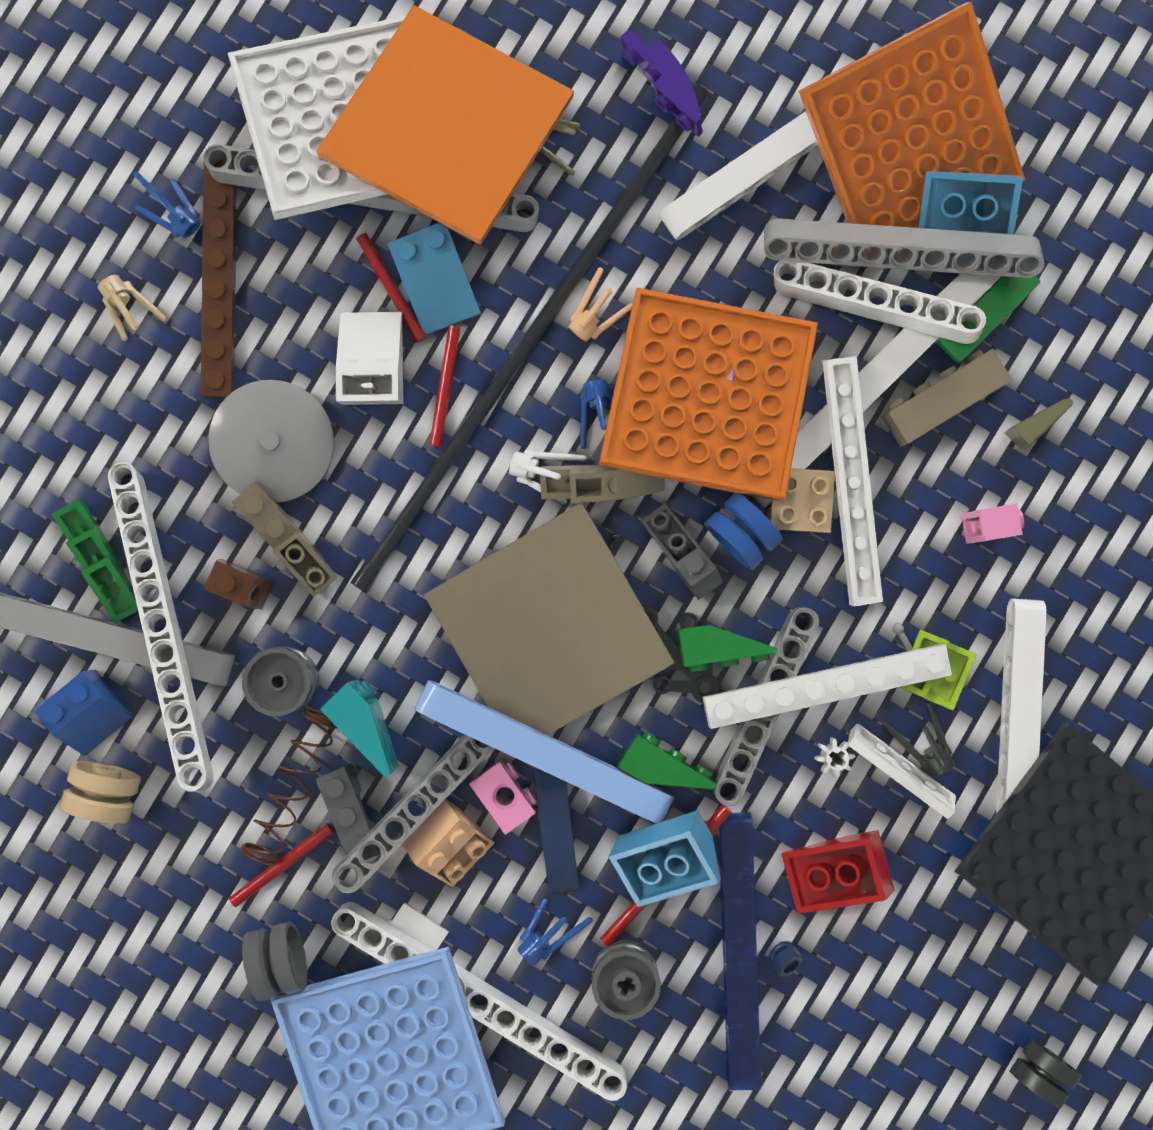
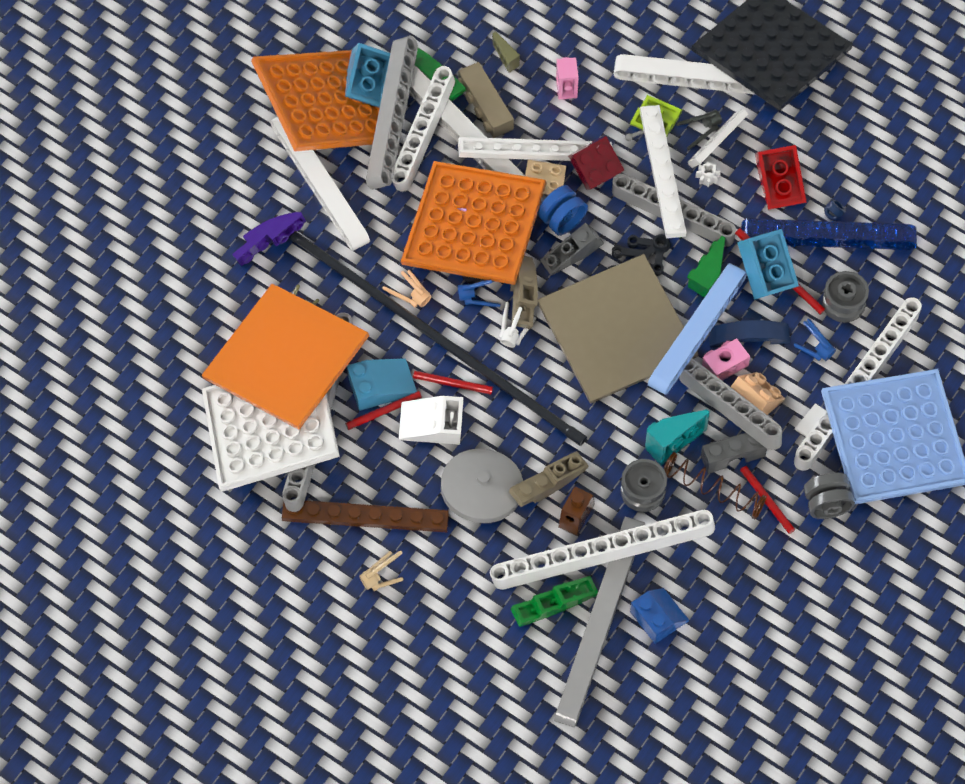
camera: 85 degrees left, 25 degrees down
tan wheel [59,761,141,824] -> none
blue plant [133,172,201,238] -> none
green slope [676,625,777,672] -> none
pearl dark grey wheel [1009,1038,1082,1109] -> none
none -> dark red brick [568,136,625,190]

